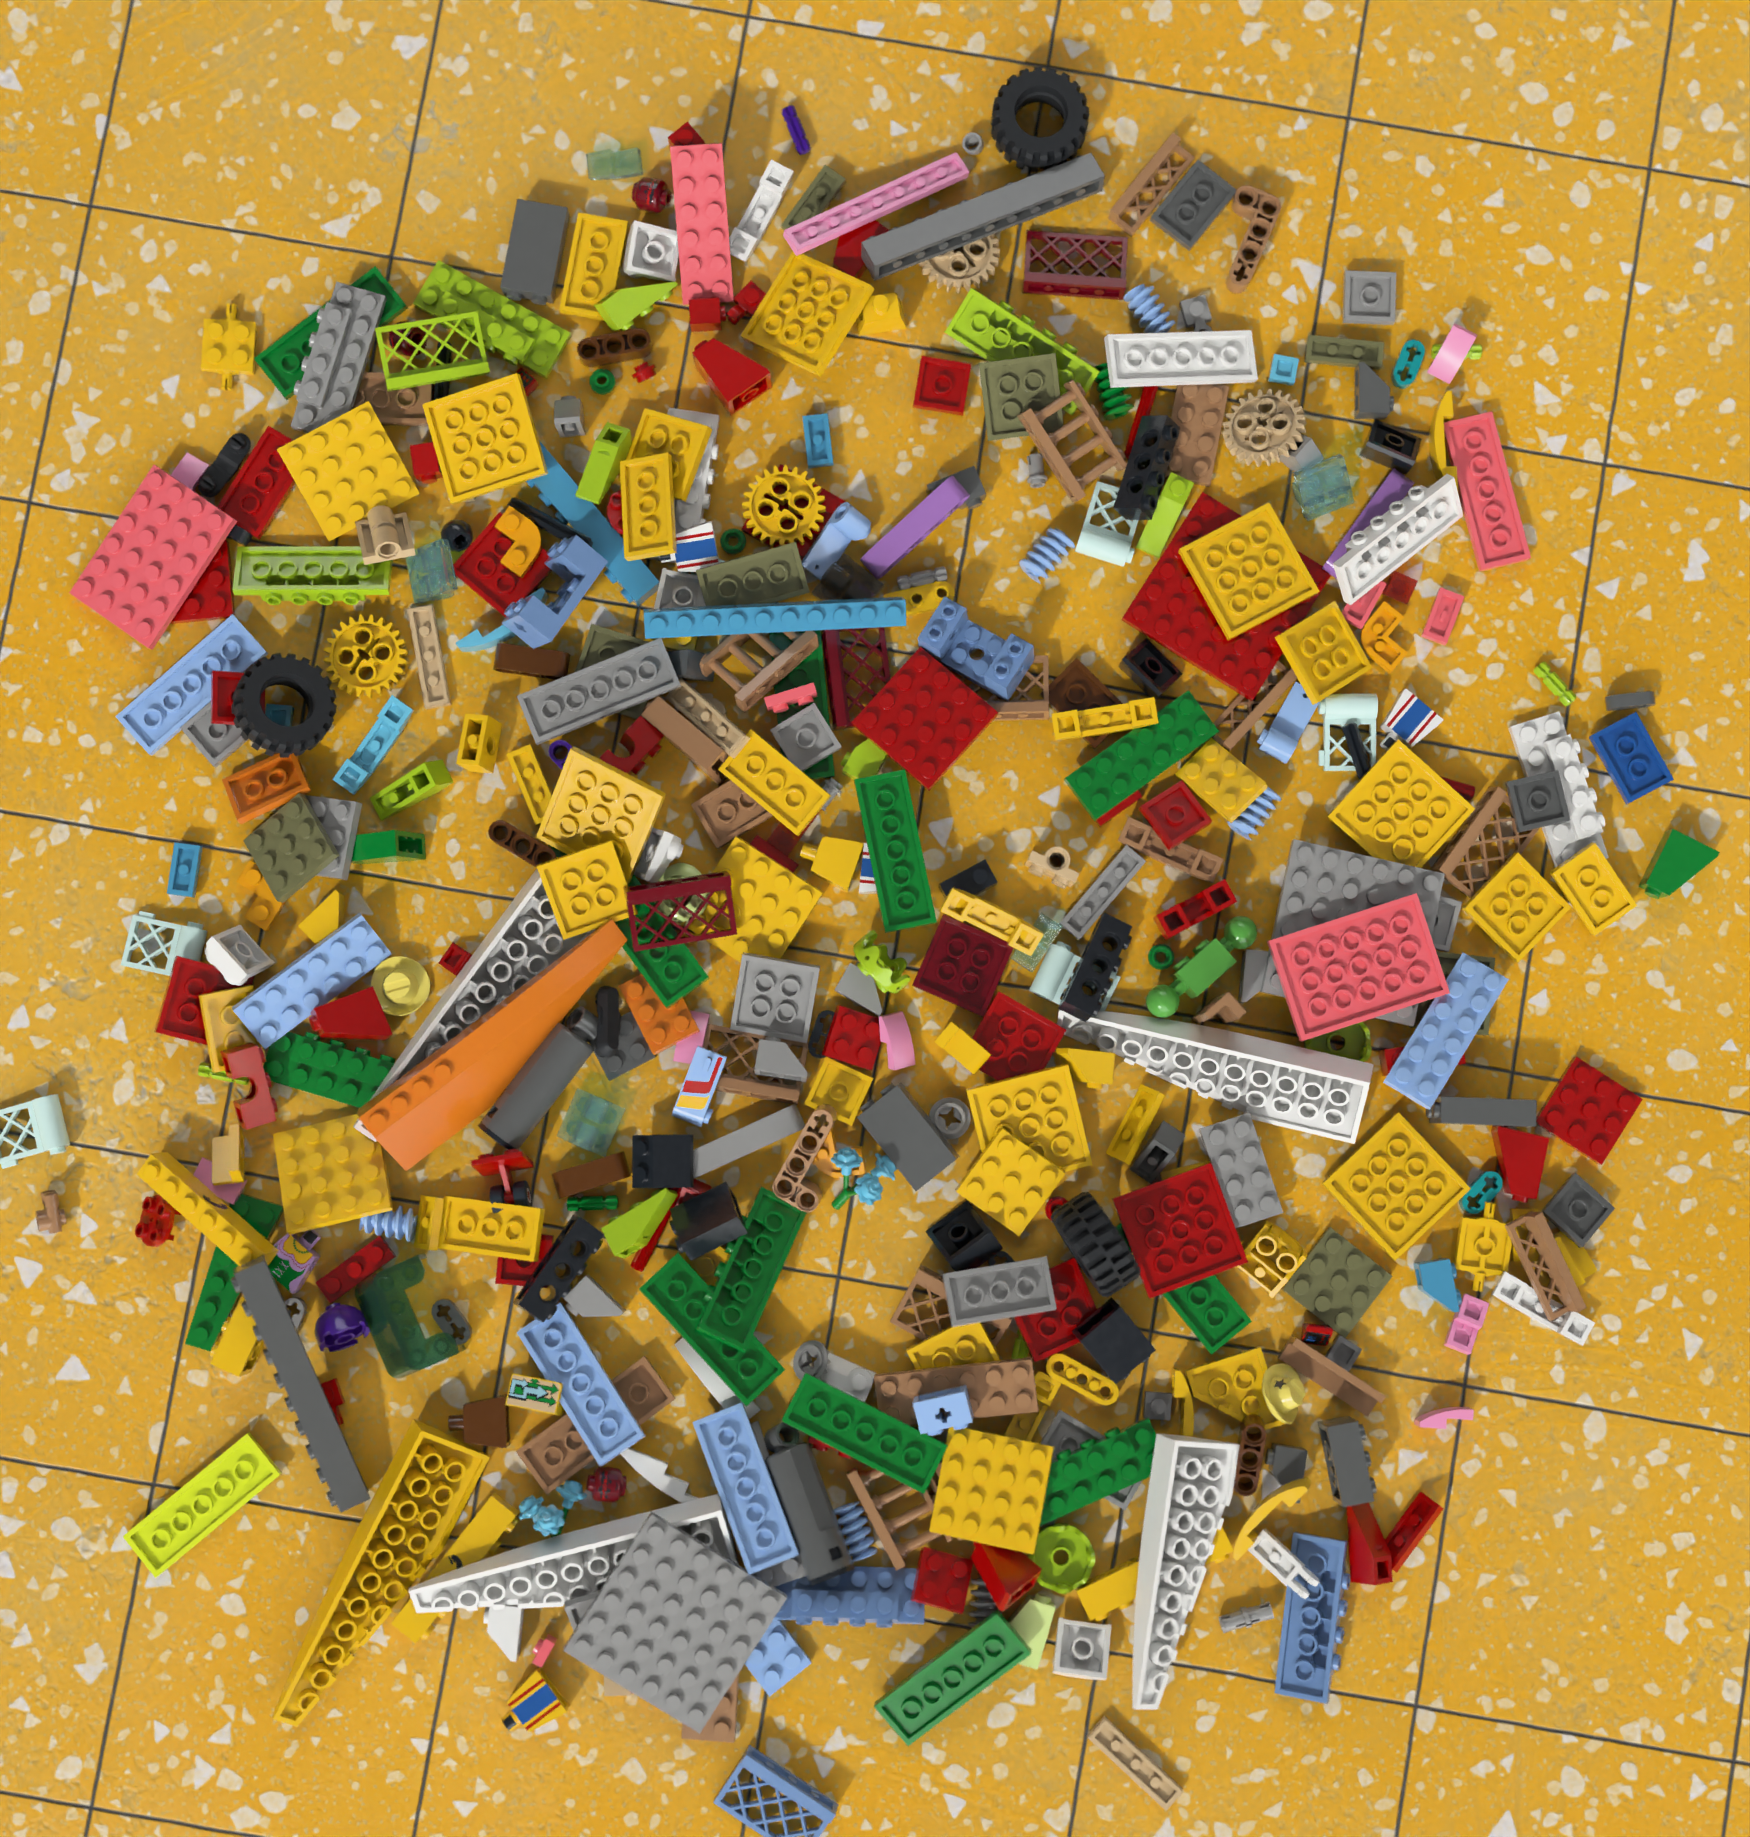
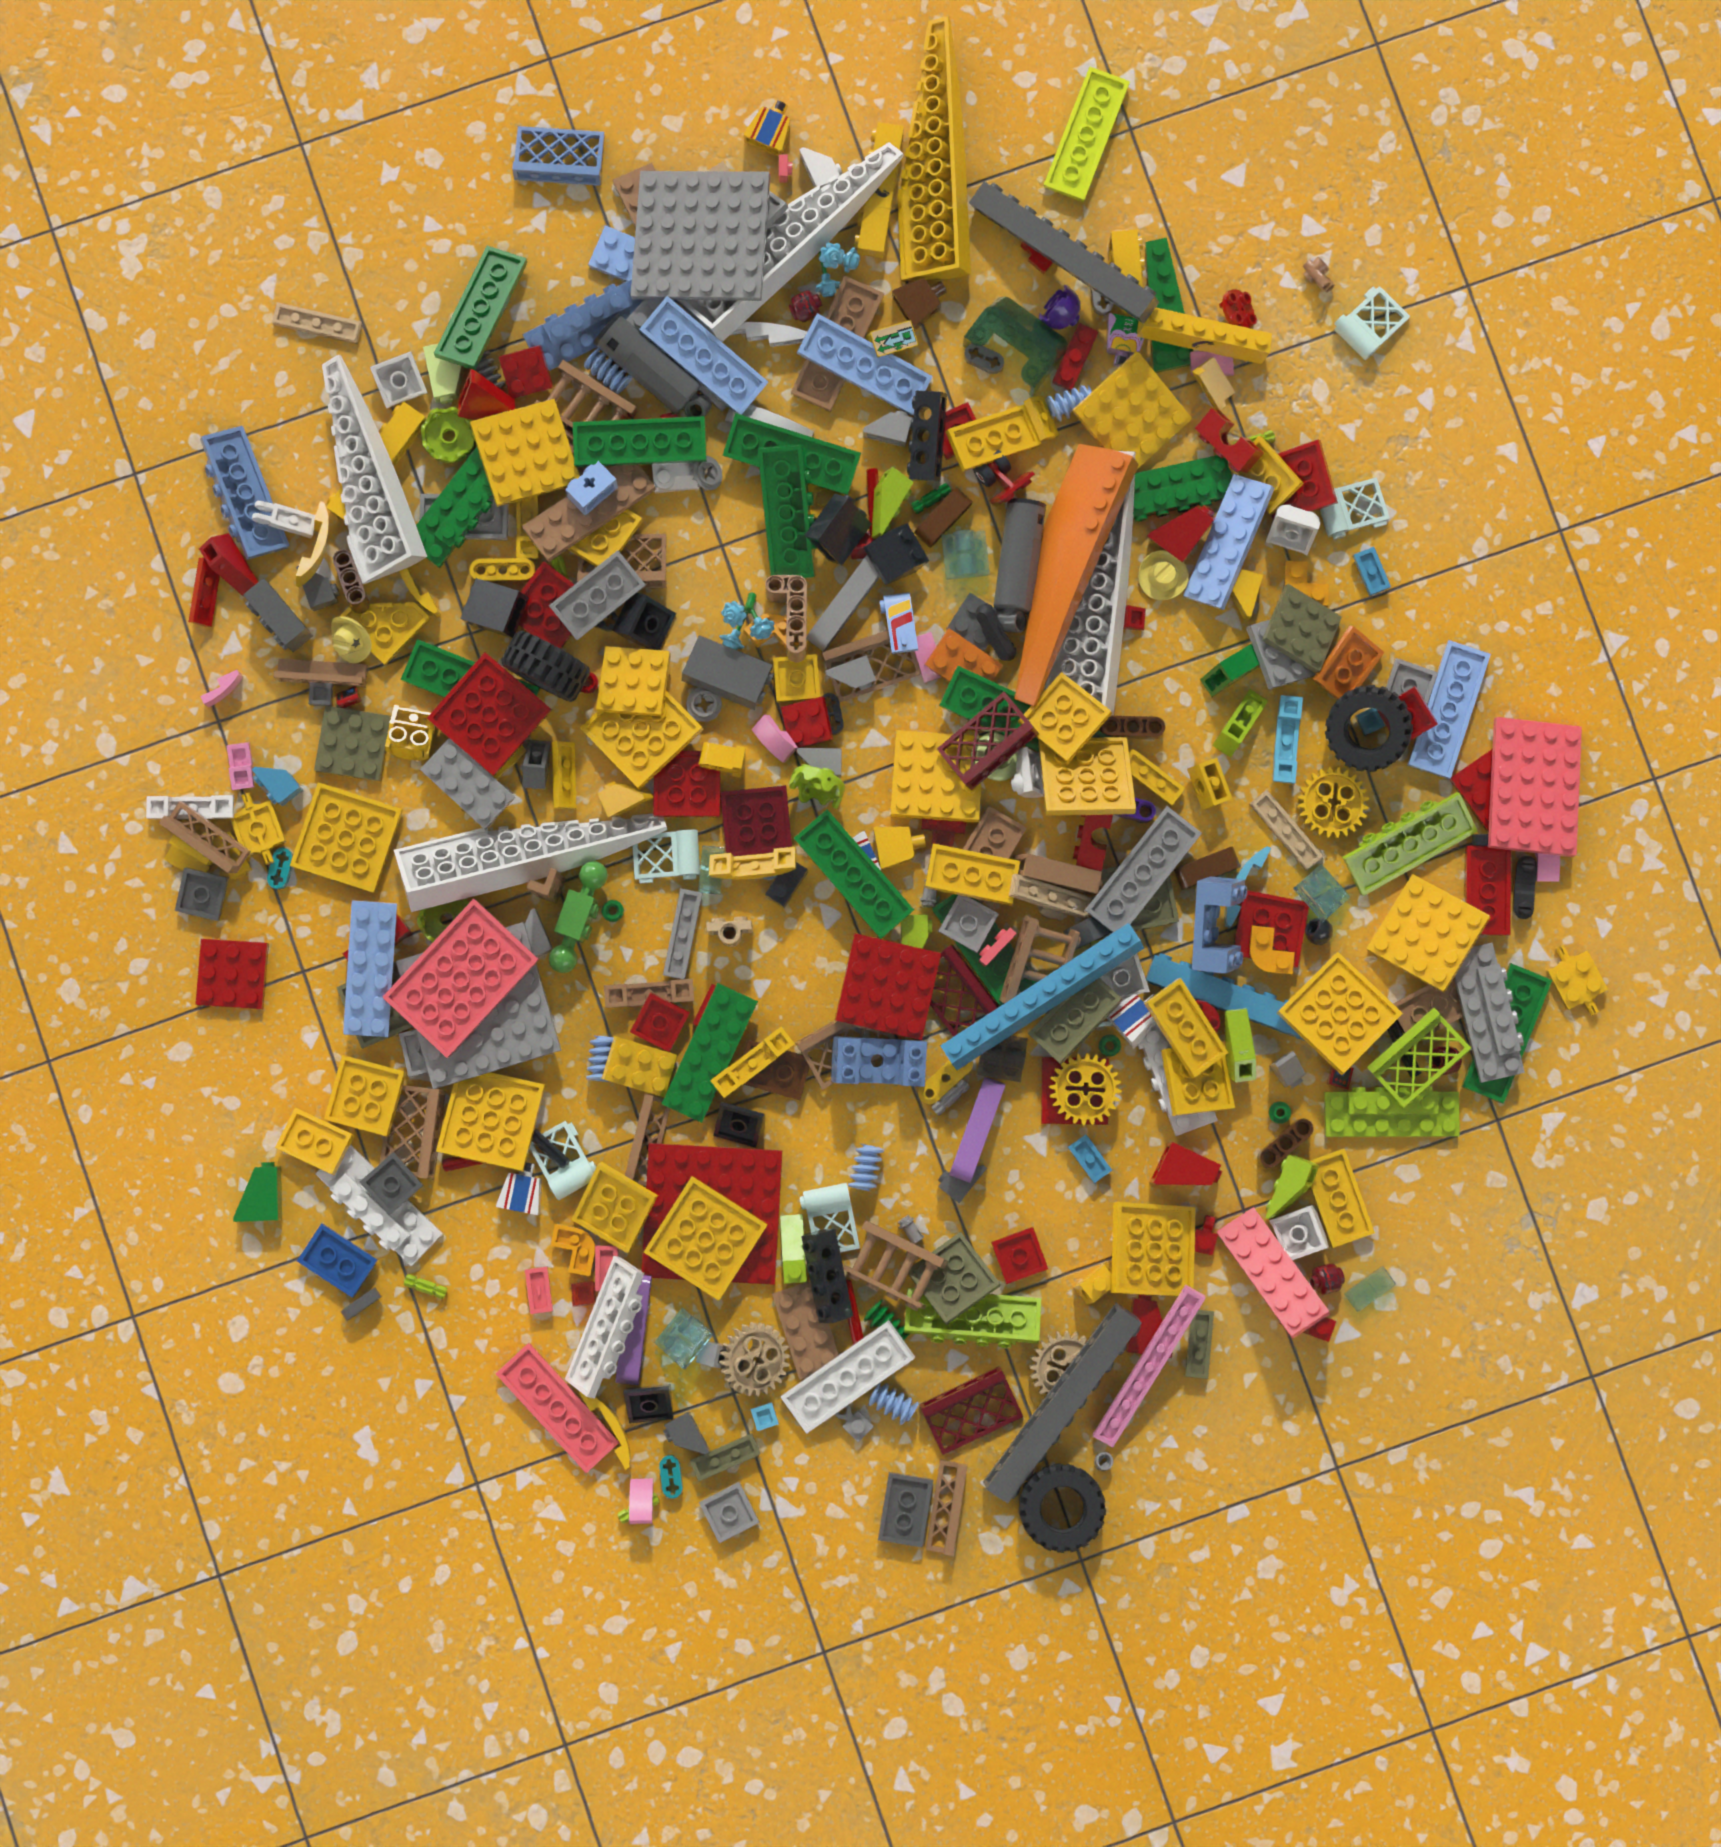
camera: 155 degrees right, 0 degrees up
tan plate [355,506,416,565] -> none
red brick [410,442,443,484] -> none
dark grey brick [500,199,570,305] -> none
black axle [507,497,593,547] -> none
red plate [632,362,657,384] -> none
red brick [689,298,726,332] -> none
white slope [729,160,794,262] -> none
light grey plate [730,952,820,1043] -> none
dark purple axle [782,105,811,155] -> none
light blue door [802,502,871,582] -> none
black brick [1058,912,1132,1022] -> none
flat silver plate [1143,1391,1172,1421] -> none
red arch [1153,879,1237,940] -> none
light grey pin [1218,1601,1274,1633] -> none
medium nougat beam [1226,185,1281,294] -> none
light blue door [1257,682,1319,764] -> none
dark grey brick [1426,1096,1537,1127] -> none
red slope [1491,1126,1550,1203] -> none

